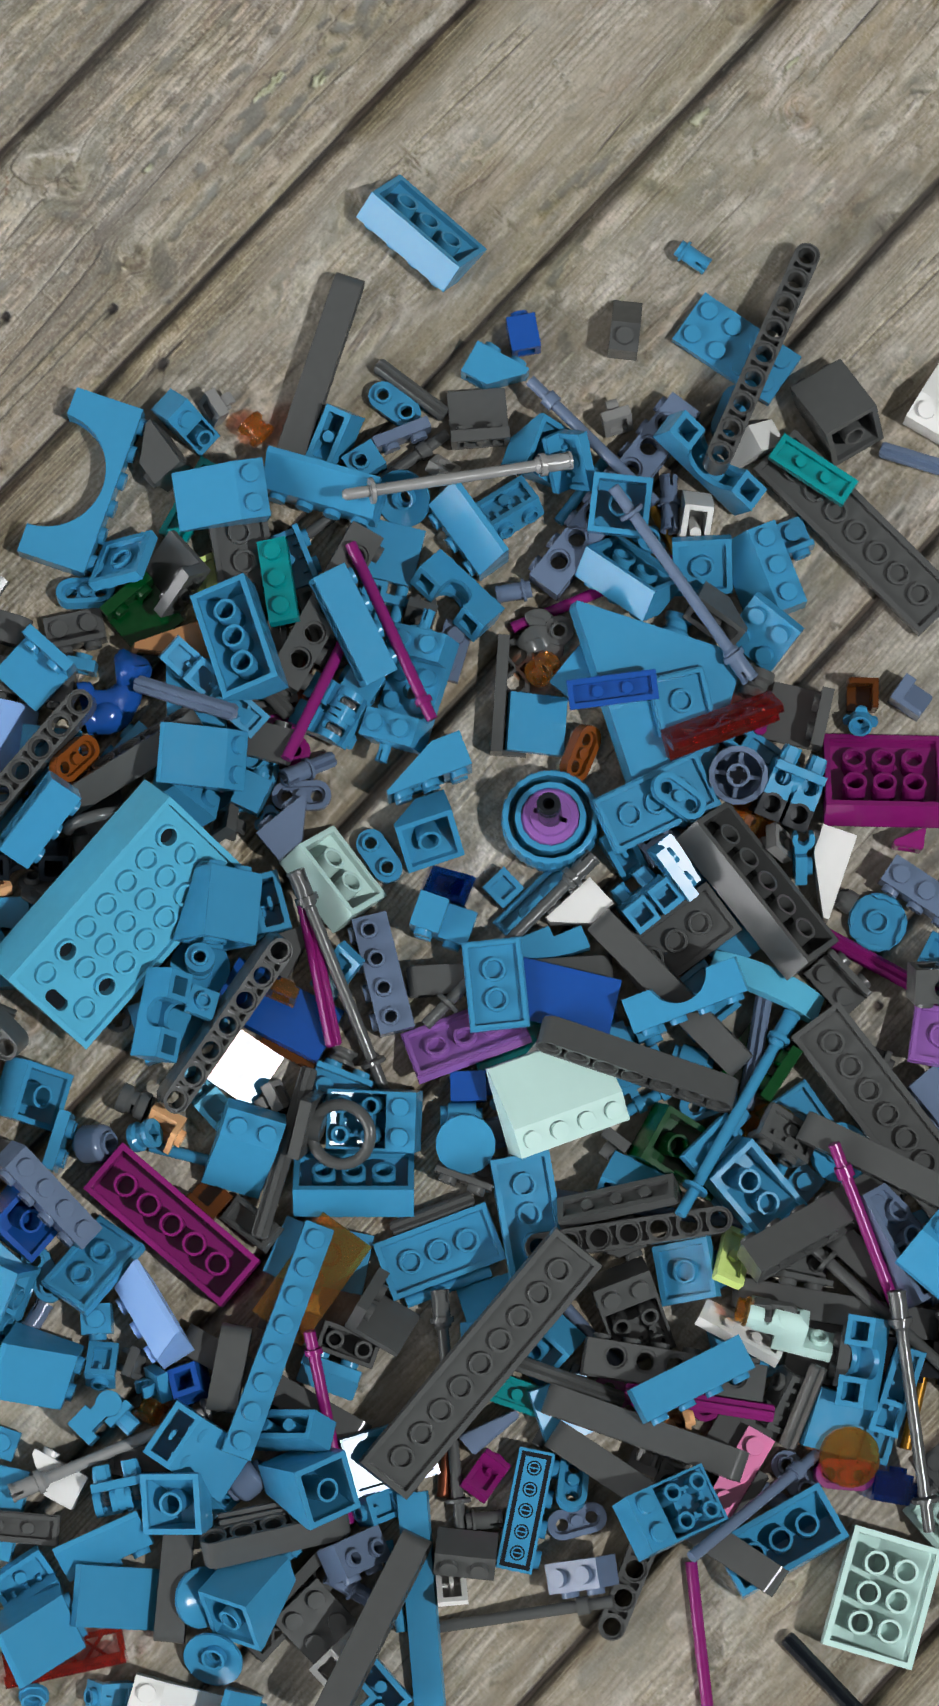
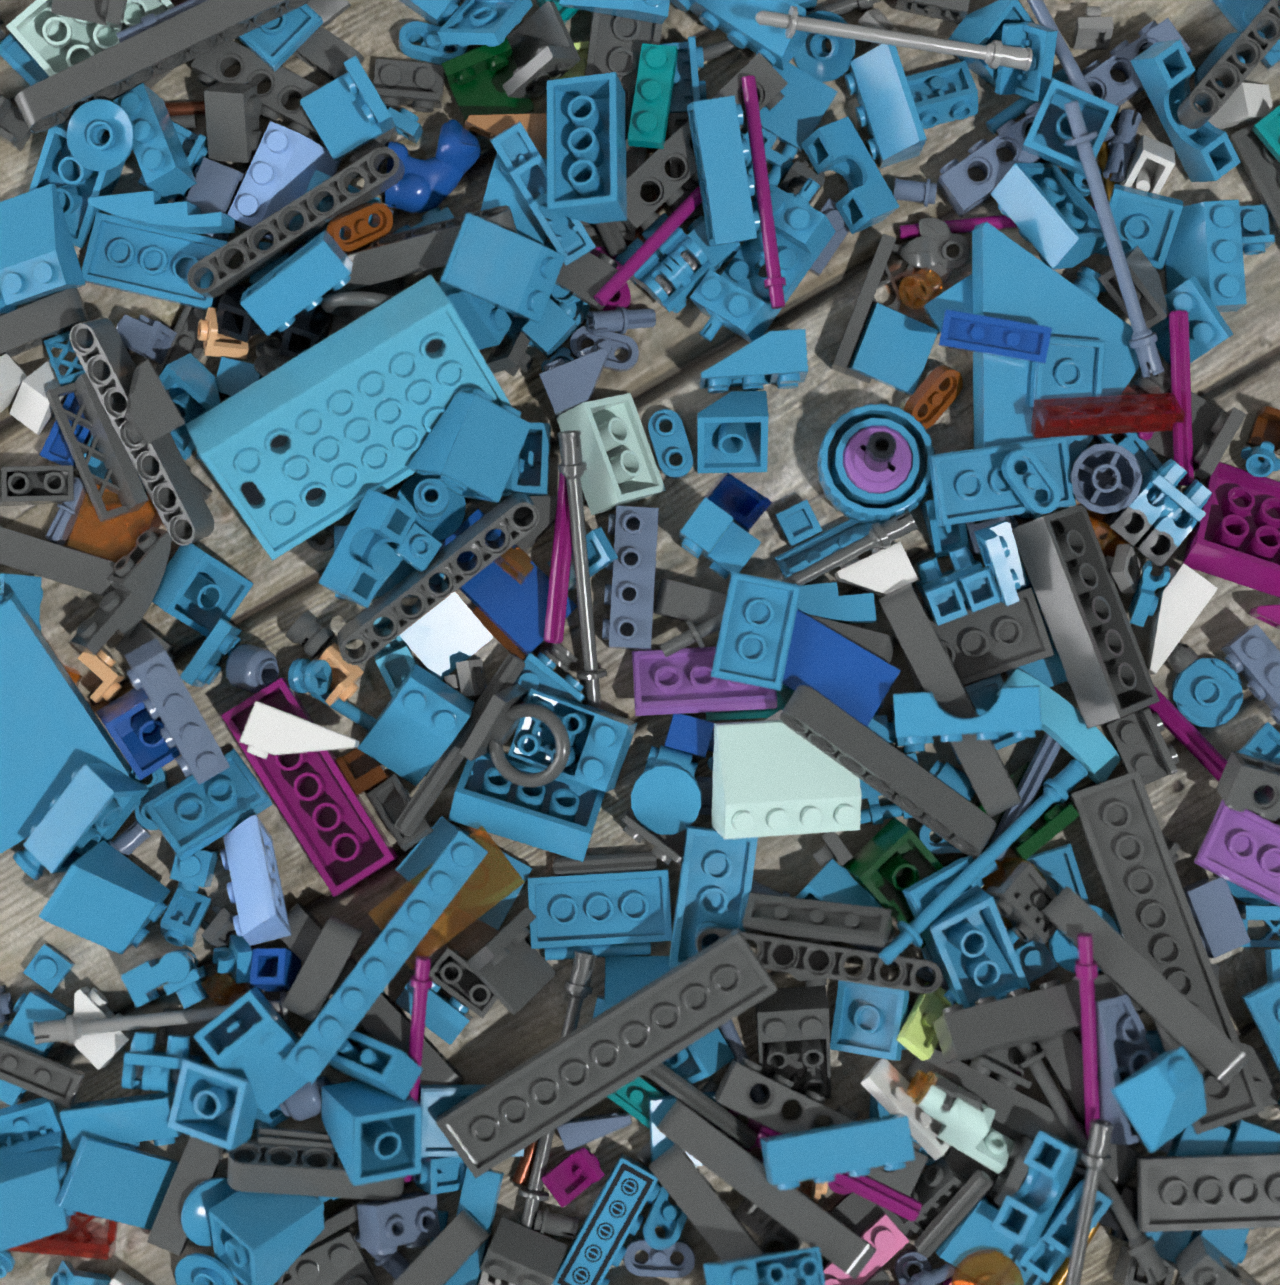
camera: 20 degrees right, 5 degrees up
sand blue axle [133,676,239,721] -> none
none -> white slope [240,701,360,759]
none -> magenta axle [1169,310,1194,486]

